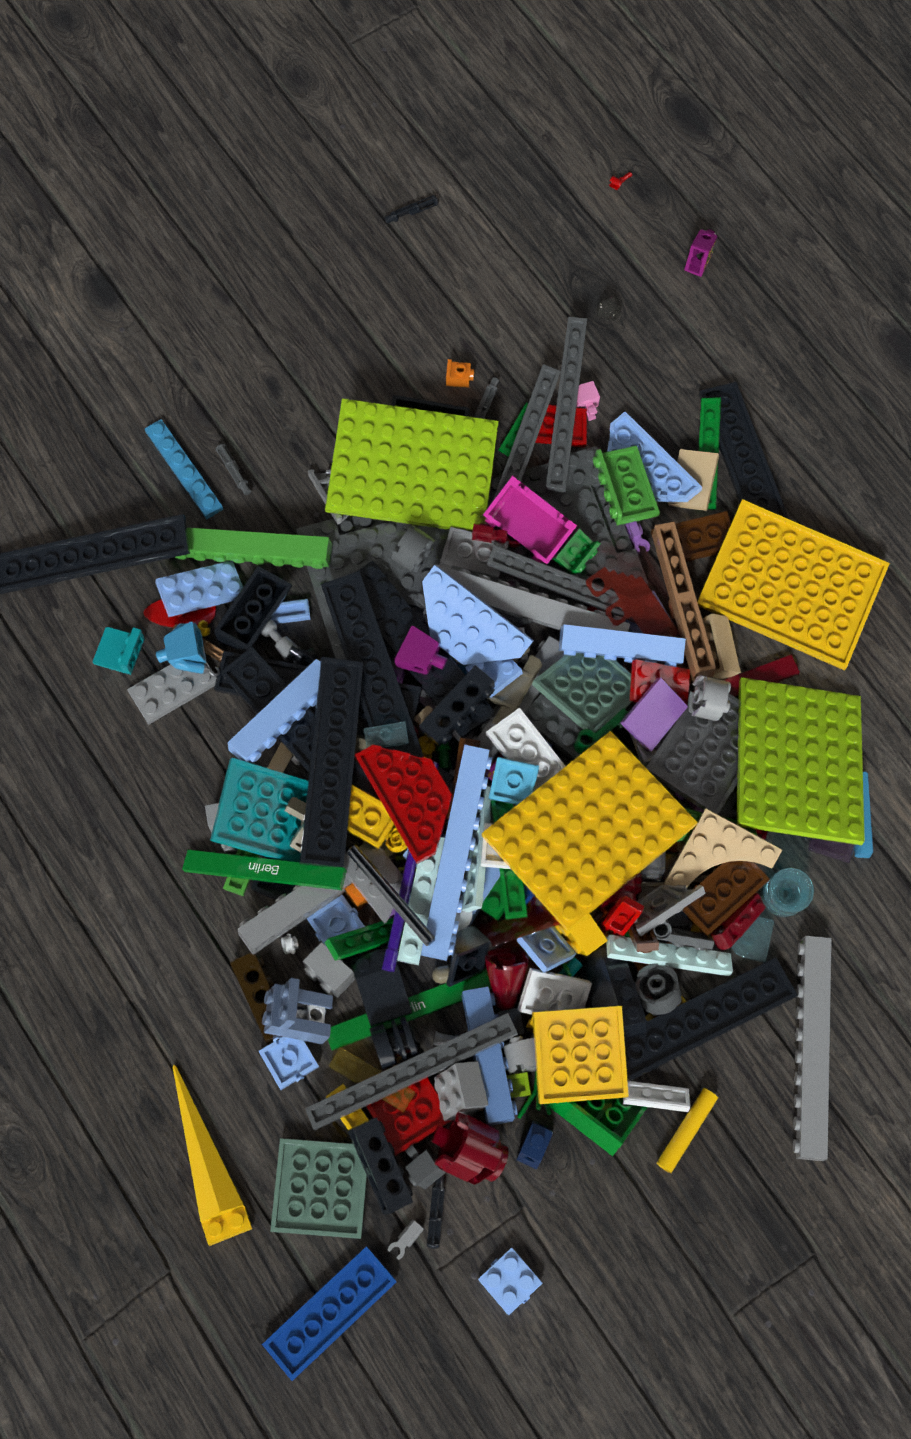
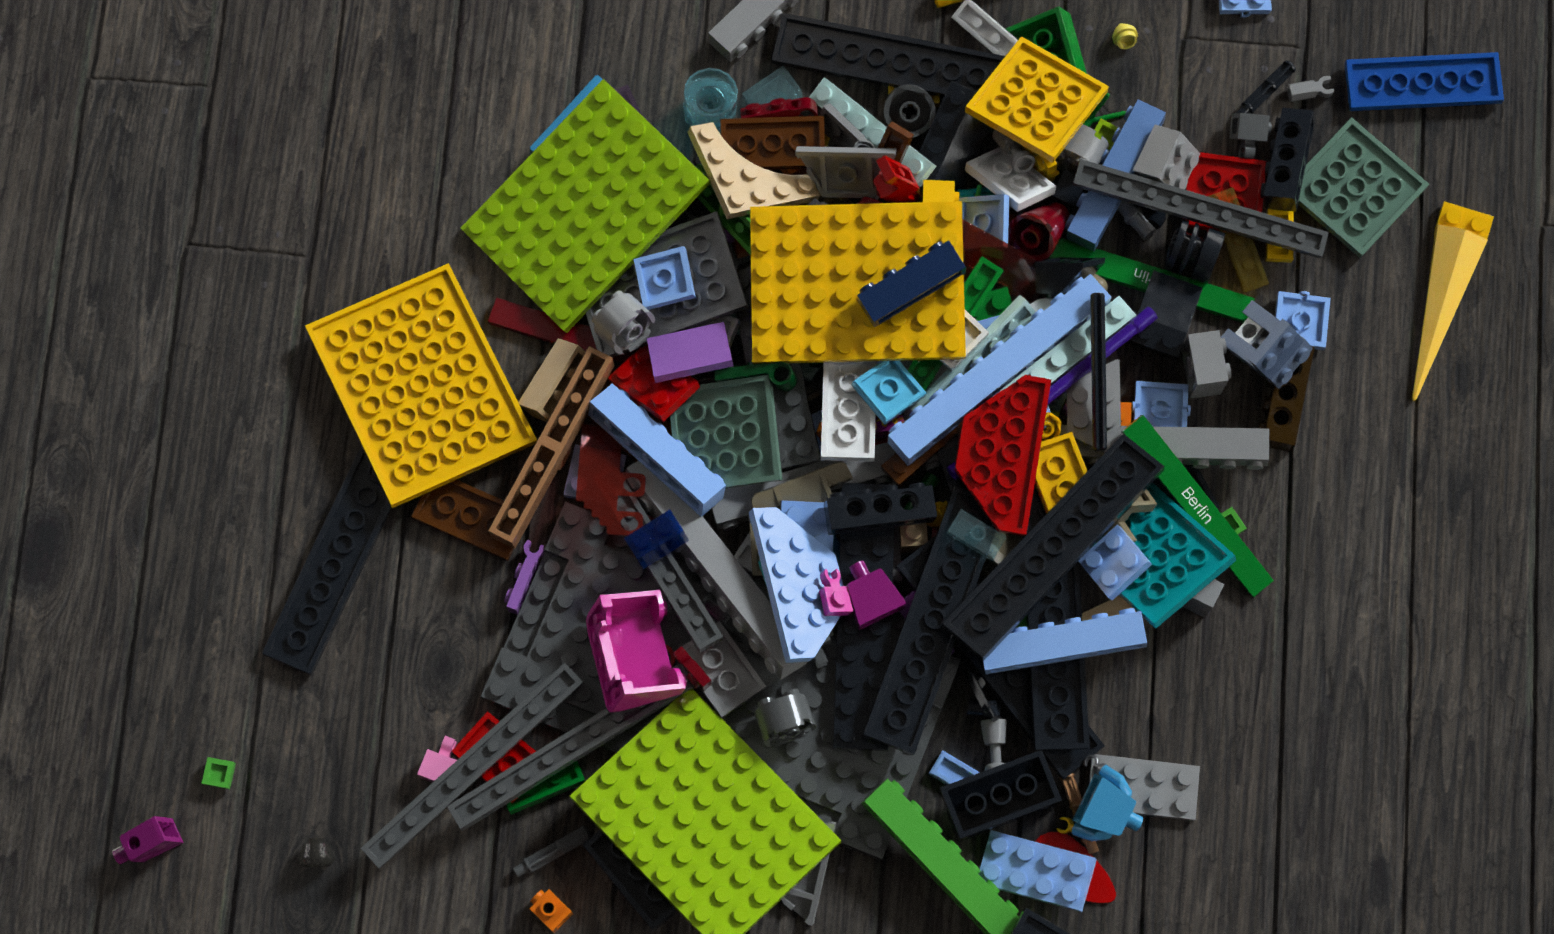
camera: 140 degrees left, 5 degrees up
teal bracket [93,627,145,675] -> none
white plate [281,933,298,954] -> none
green plate [325,918,403,961] -> none
dark red piece [431,1112,509,1185] -> none
dark blue torso [516,1121,554,1170] -> none
green bracket [552,529,601,575] -> none
bright green bracket [593,446,660,525] -> none
light blue plate [608,412,702,502] -> none
tan tile [668,449,719,511] -> none
green tile [699,397,721,509] -> none
none -> bright green plate [201,757,236,790]
none -> clear blue brick [624,510,689,569]
none -> light blue plate [634,246,696,310]
none -> dark pink plate [819,569,853,616]
none -> dark blue brick [857,241,966,328]
none -> light blue plate [1079,524,1152,601]
none -> light yellow plate [1112,23,1138,49]

